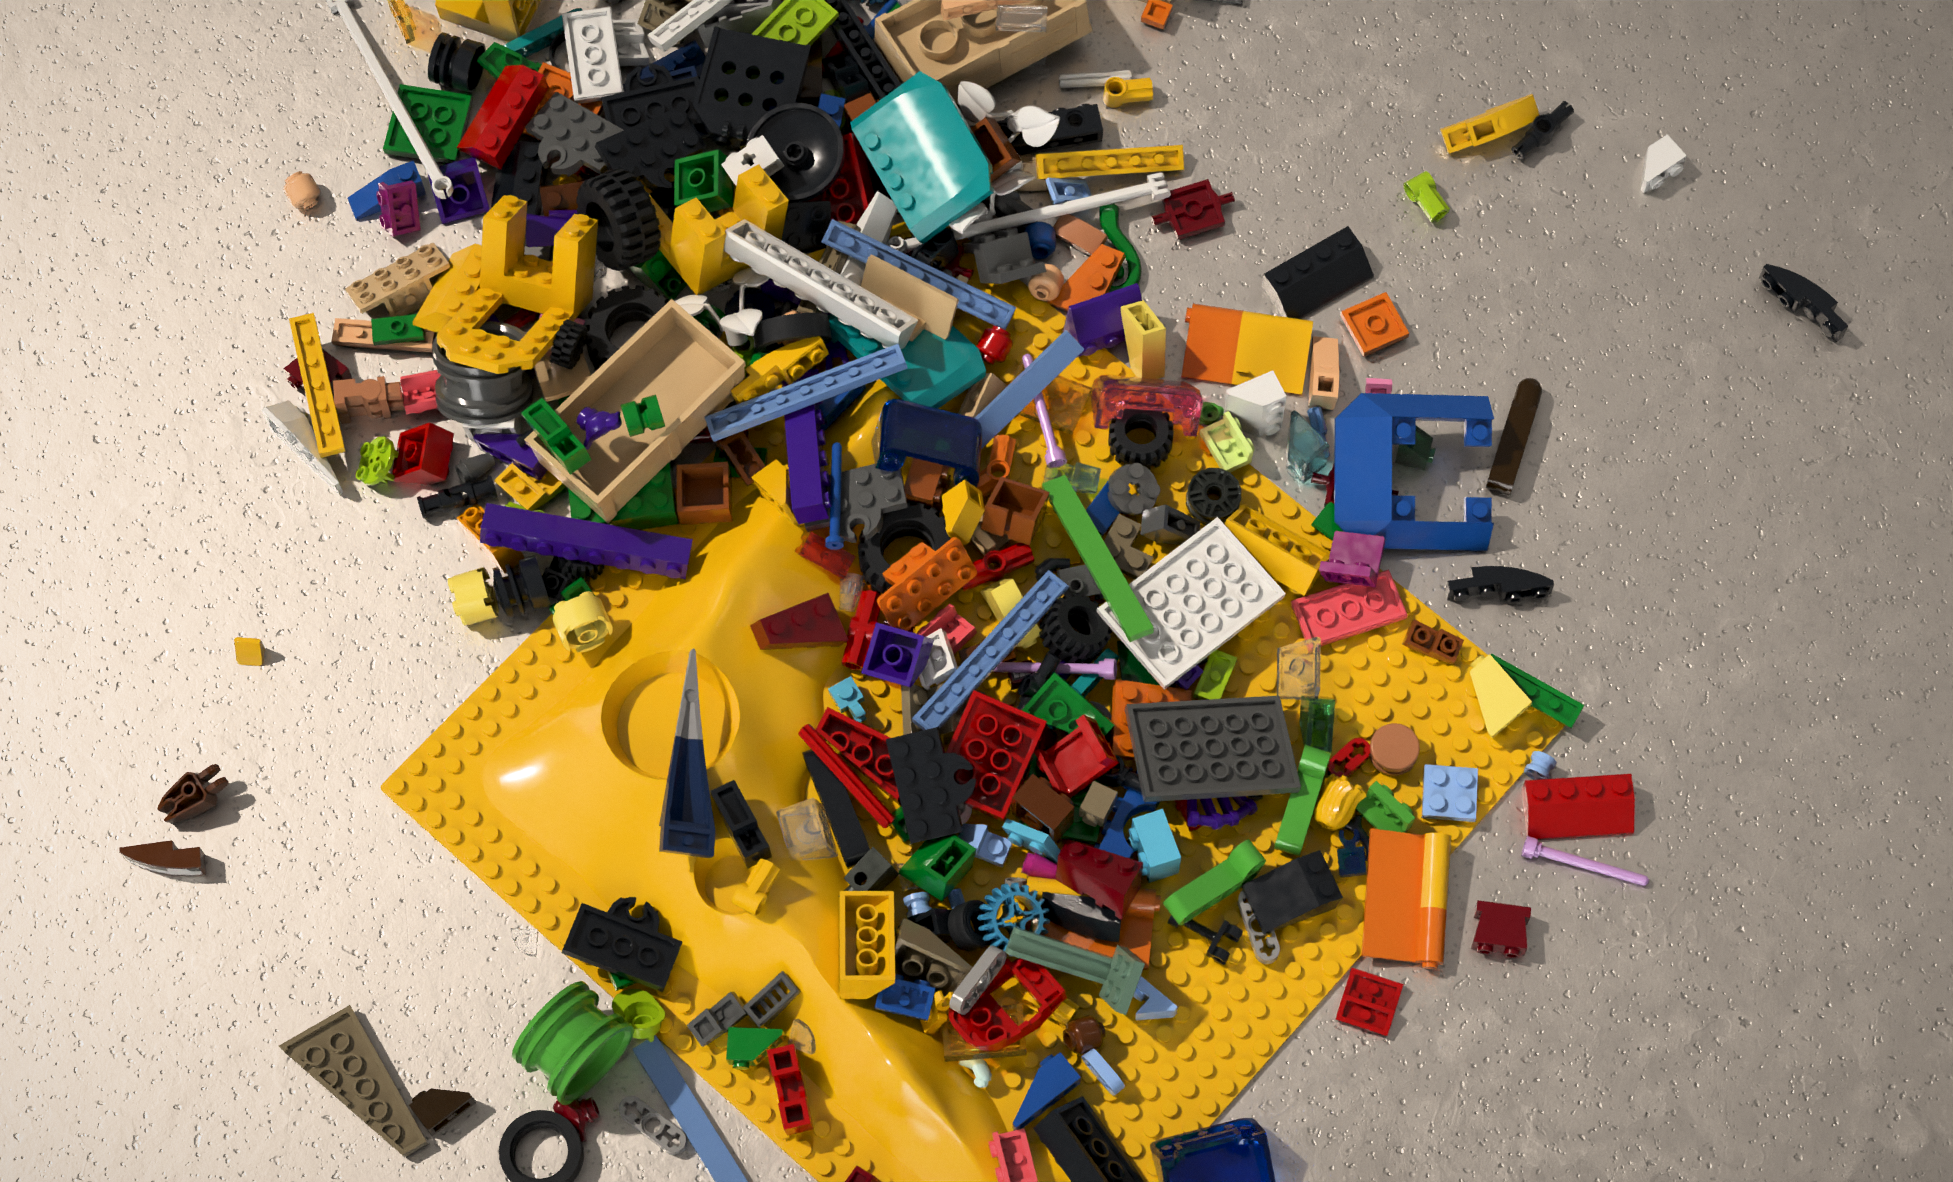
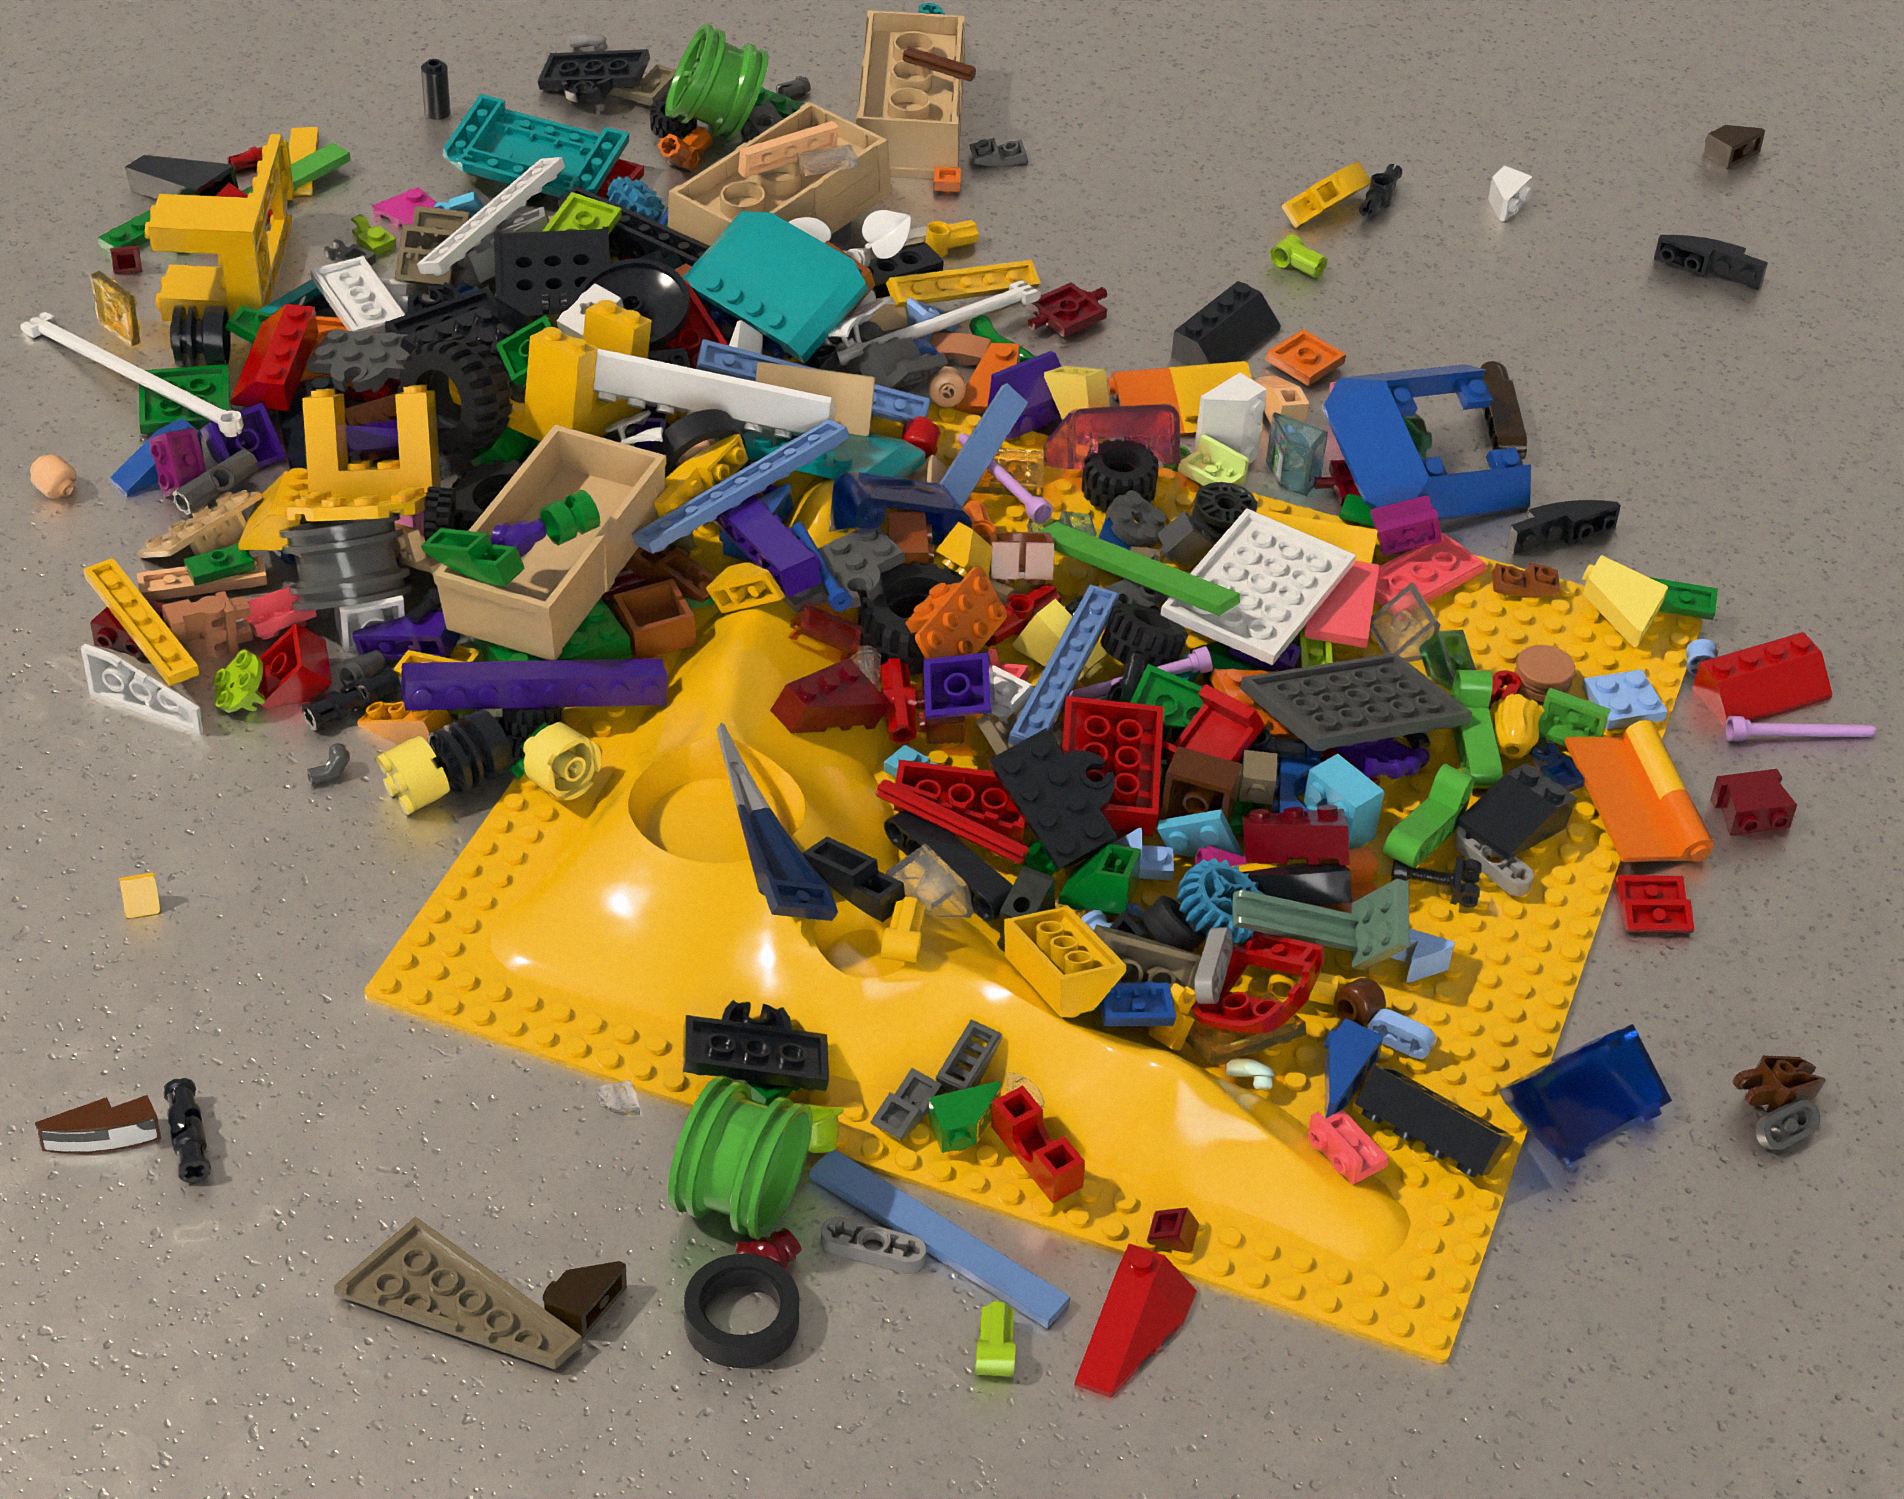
camera: 25 degrees left, 25 degrees down
reddish brown hinge [157,764,229,824] -> none
none -> black piece [163,1078,211,1182]
none -> dark grey piece [172,448,259,515]
none -> dark grey arm [307,743,350,785]
none -> coral tile [1304,561,1379,648]
none -> dark brown slope [1703,125,1766,169]

